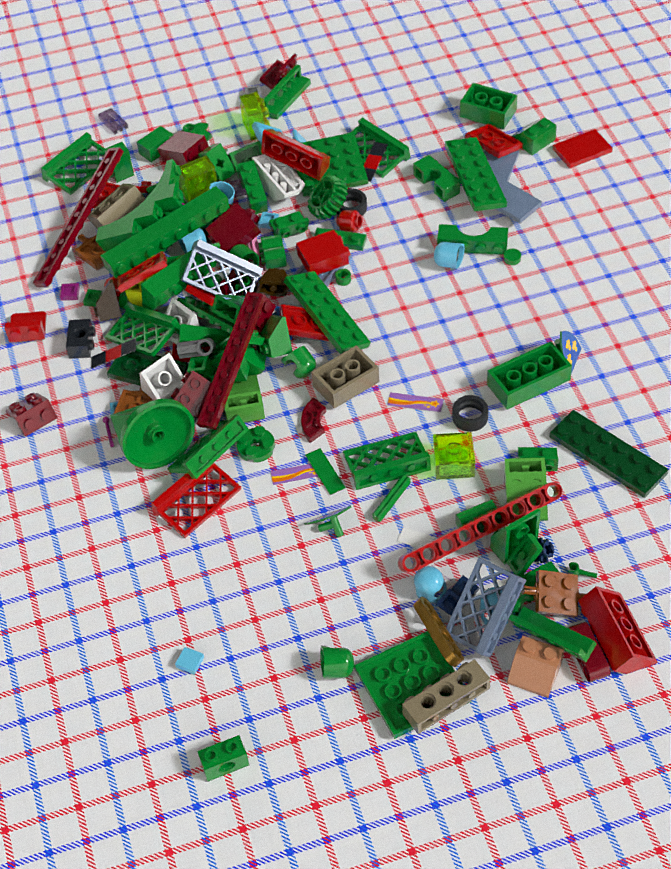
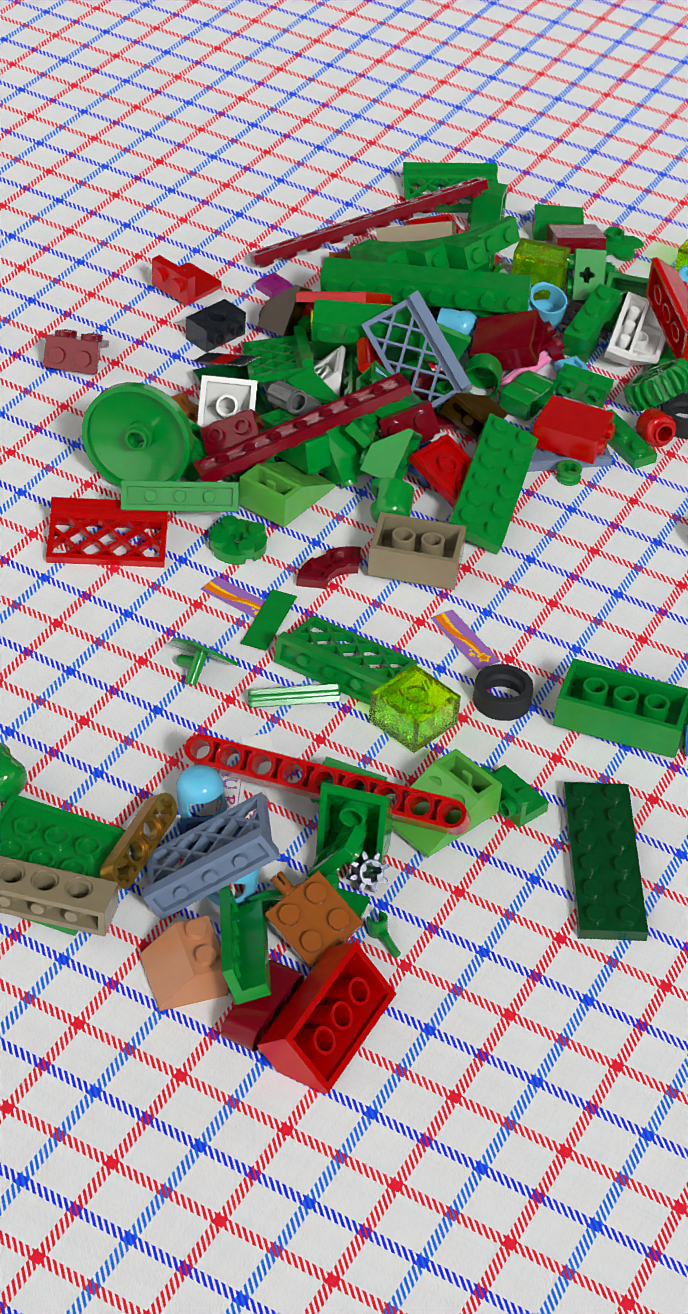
camera: 40 degrees right, 10 degrees down
clear purple tile [98,108,128,134] -> none

